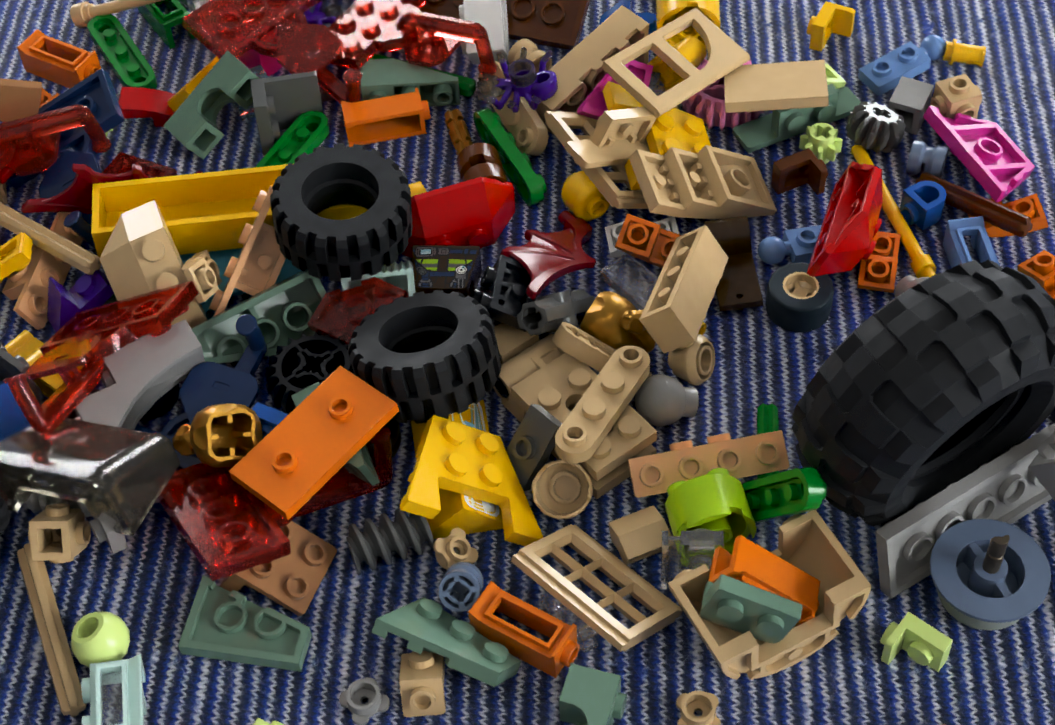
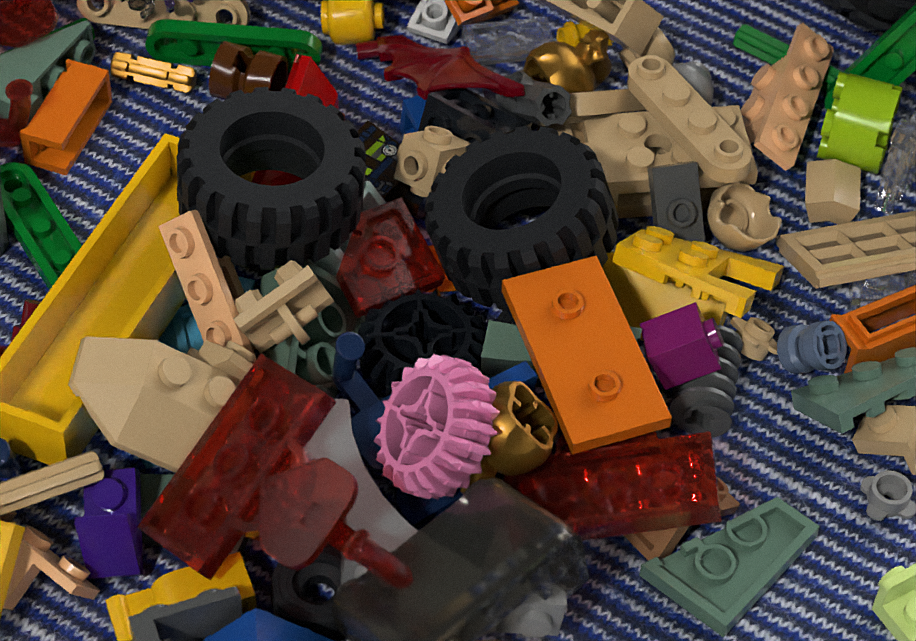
camera: 65 degrees left, 0 degrees up
none -> tan hips [233,260,334,354]
none -> bright pink gear [374,354,500,499]
none -> tan brick [394,126,471,198]
none -> magenta brick [640,302,724,390]

